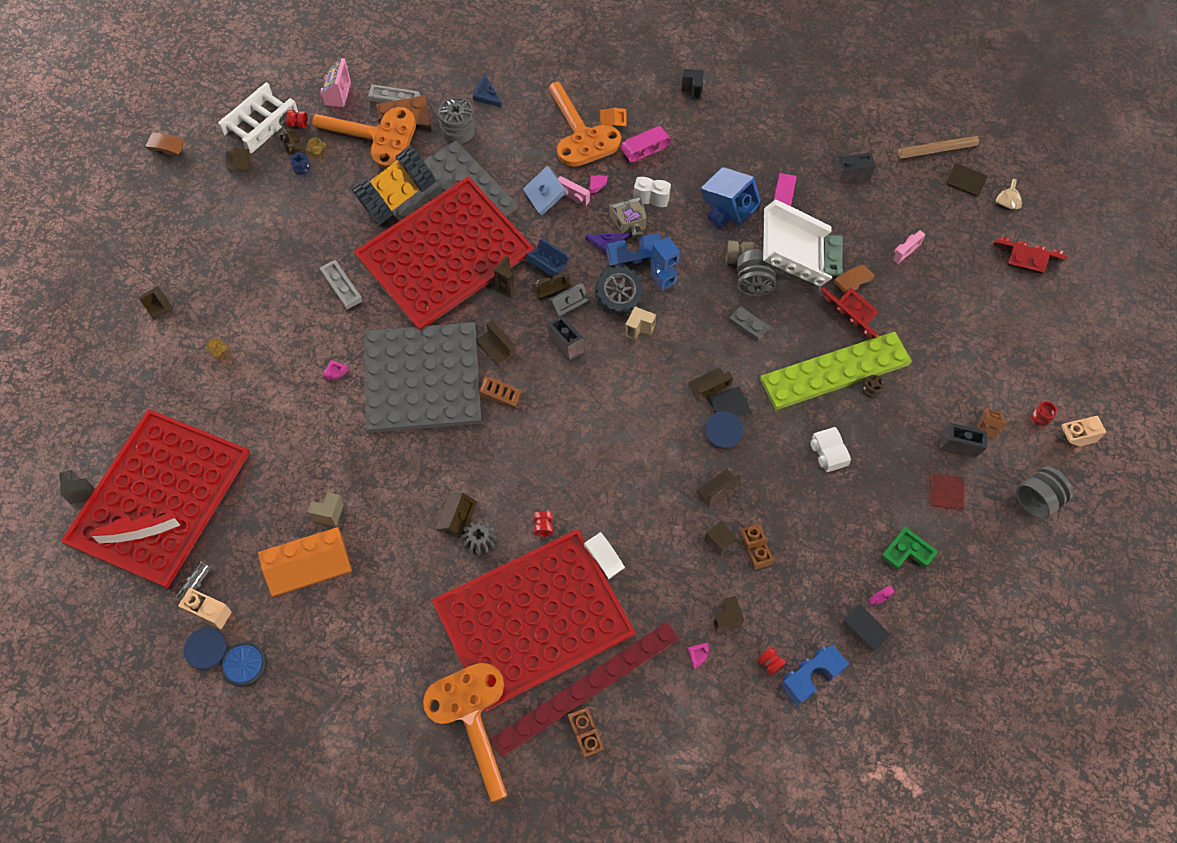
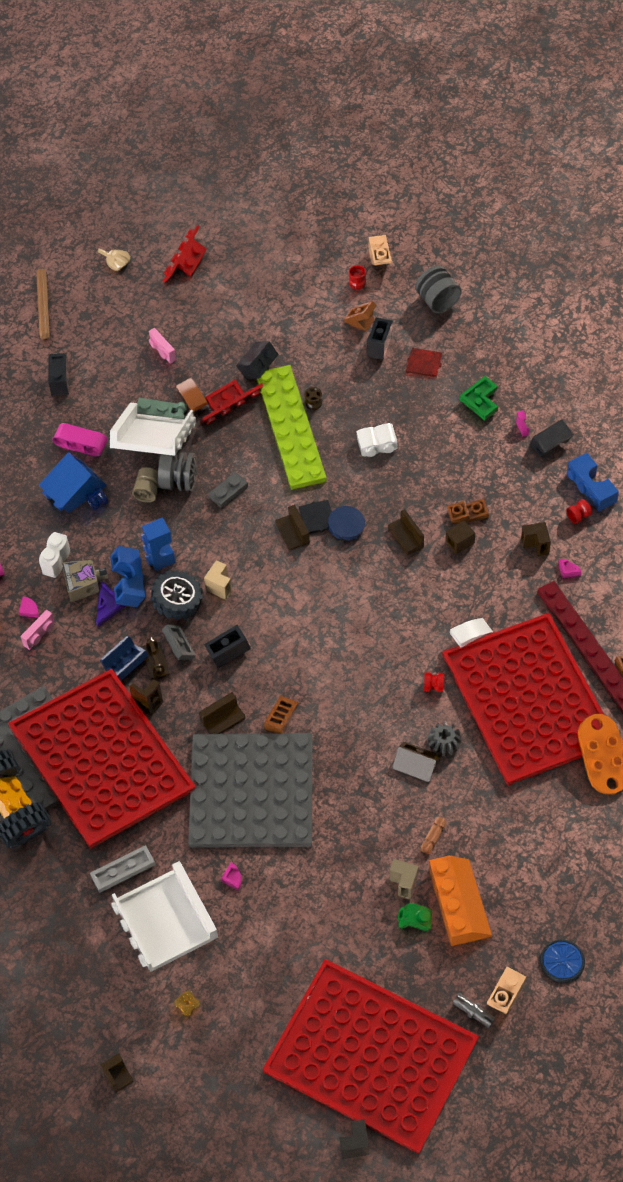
camera: 80 degrees left, 5 degrees down
slope [89,511,182,543] -> none
dark blue tile [184,627,227,670] -> none
medium blue plate [523,166,567,215] -> none
dark brown panel [947,163,988,195] -> none
none -> white panel [111,861,218,972]
none -> black brick [236,341,279,379]
none -> green bracket [398,903,432,931]
none -> nougat axle [421,817,447,855]

